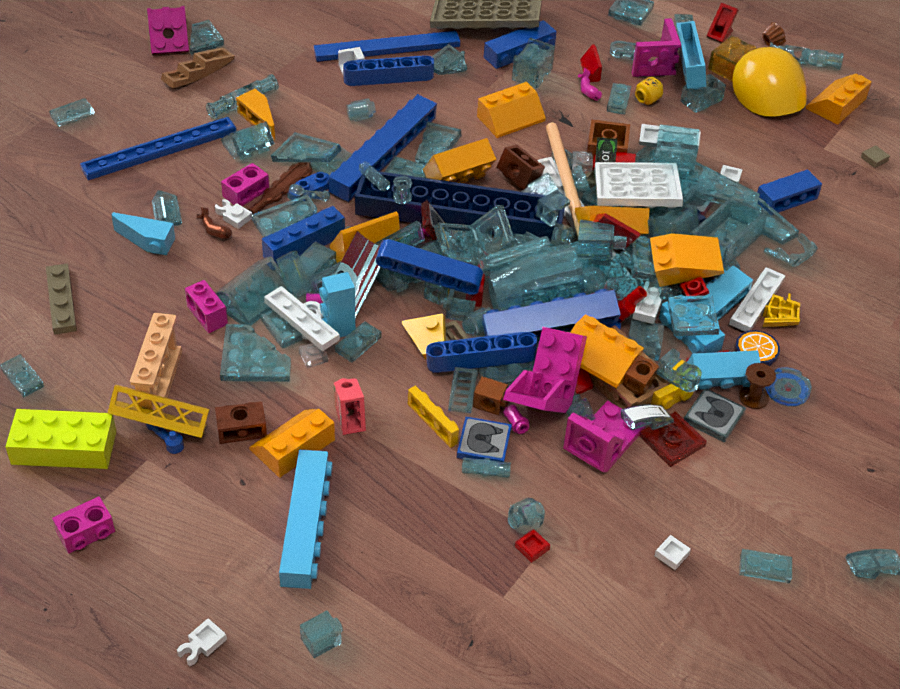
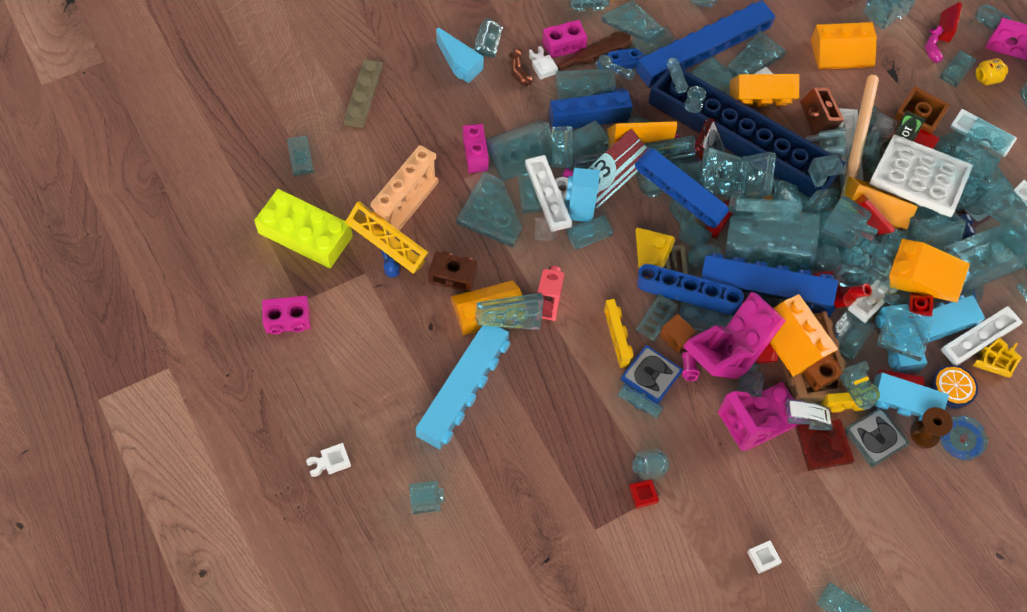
camera: 25 degrees right, 15 degrees up
none -> clear light blue wing [475,293,544,330]

